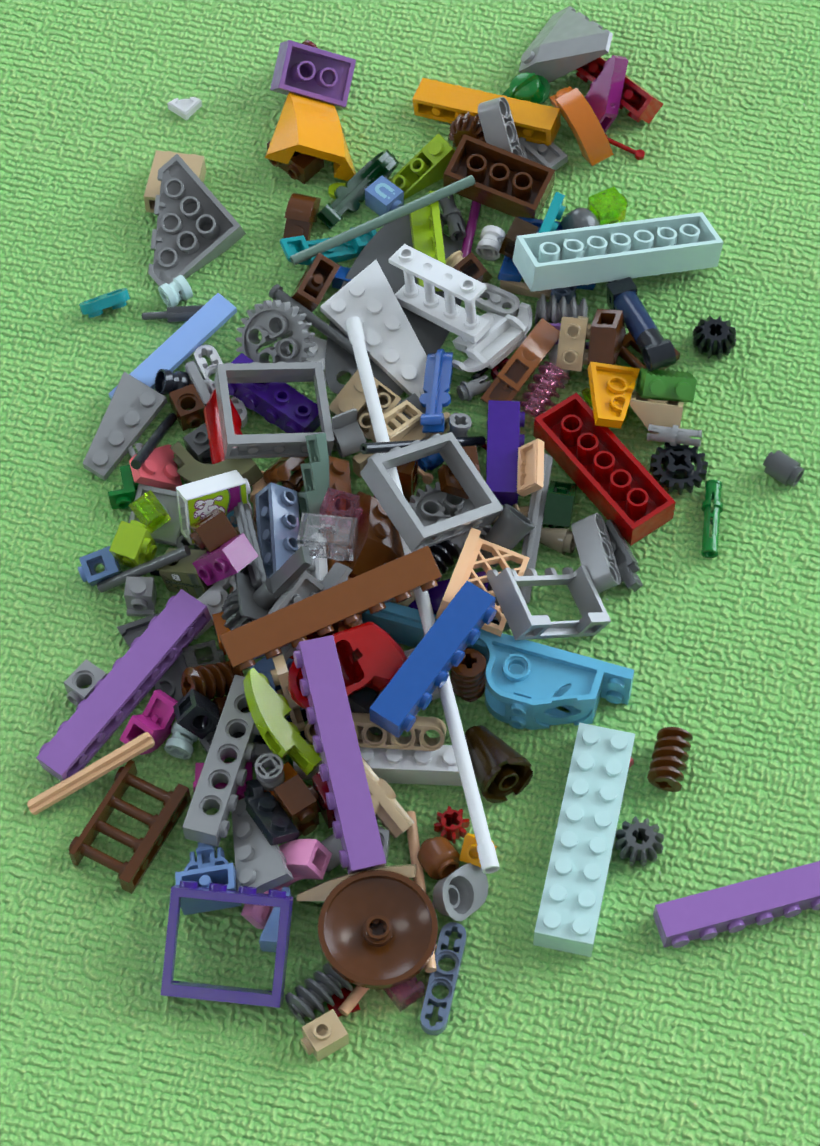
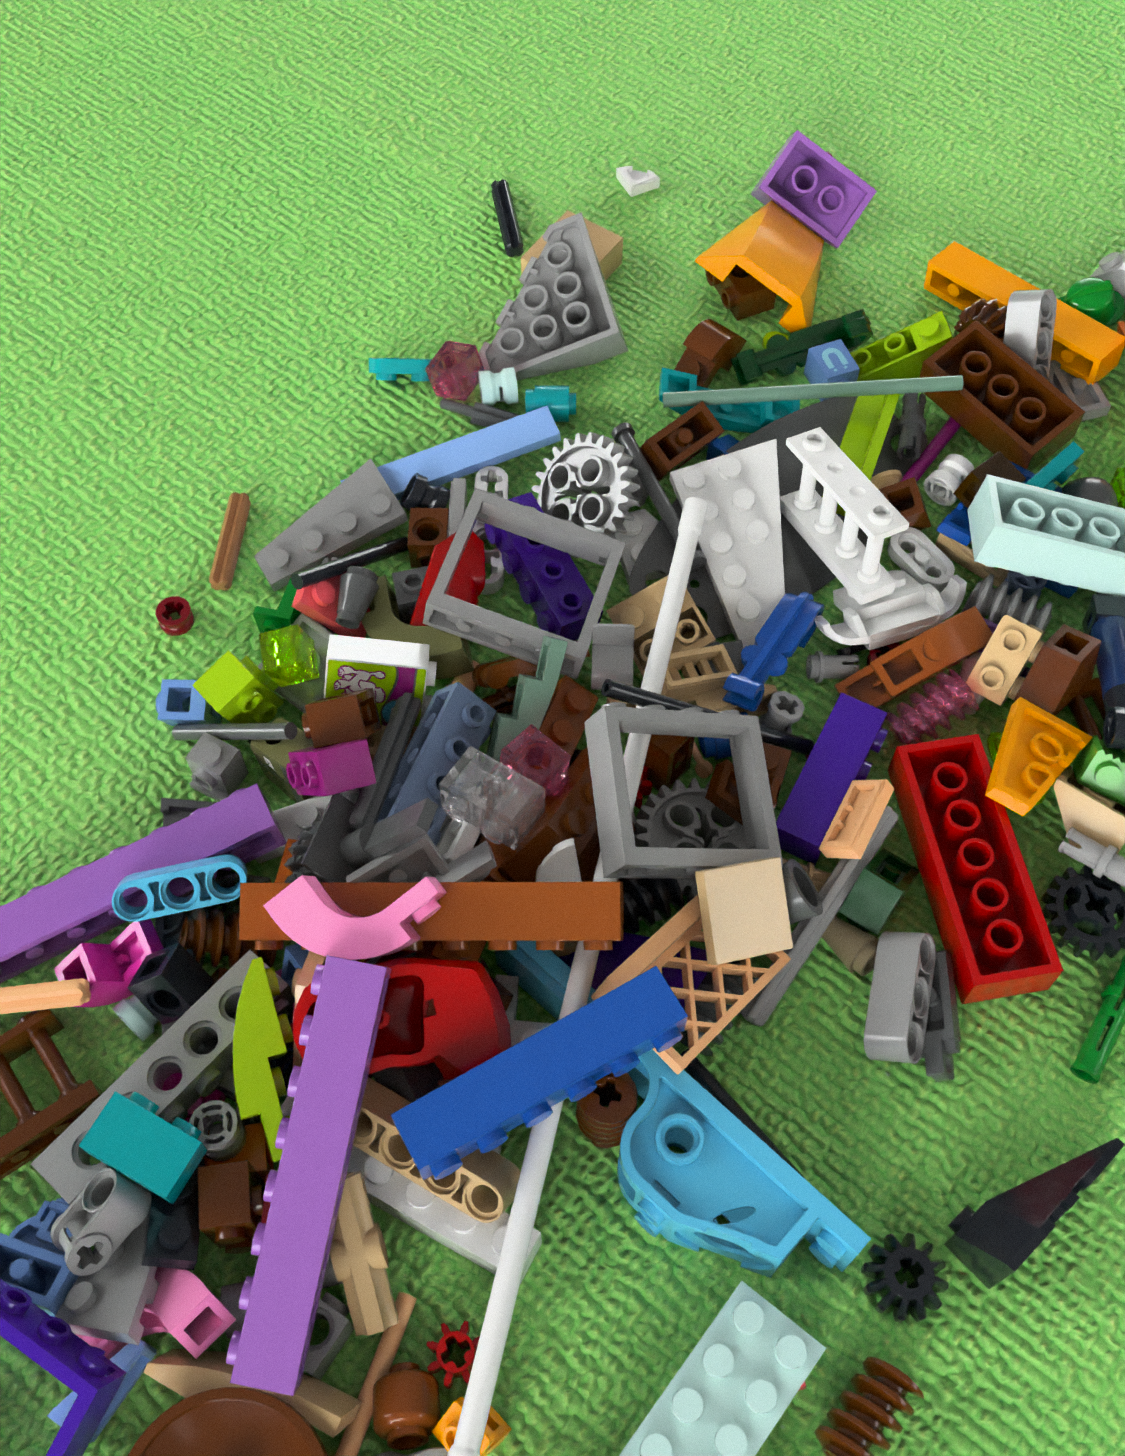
camera: 25 degrees right, 0 degrees up
light grey brick [64,659,107,706] -> none
dark brown cone [465,725,533,803] -> none
light grey hinge [487,565,611,640] -> none
none -> light grey piece [50,1168,151,1276]
none -> teal brick [79,1091,207,1204]
none -> medium azure beam [112,854,247,922]
none -> dark red bush [155,596,195,636]
none -> medium nougat axle [209,492,251,591]
none -> bright pink arch [263,875,447,960]
none -> dark grey cone [335,566,379,629]
none -> clear pink brick [425,341,484,401]
none -> black axle [491,179,524,258]
none -> teal brick [525,385,576,422]
none -> white tile [536,838,582,882]
none -> tan tile [695,857,793,965]
none -> black gear [861,1233,949,1323]
none -> black wedge [944,1138,1125,1289]

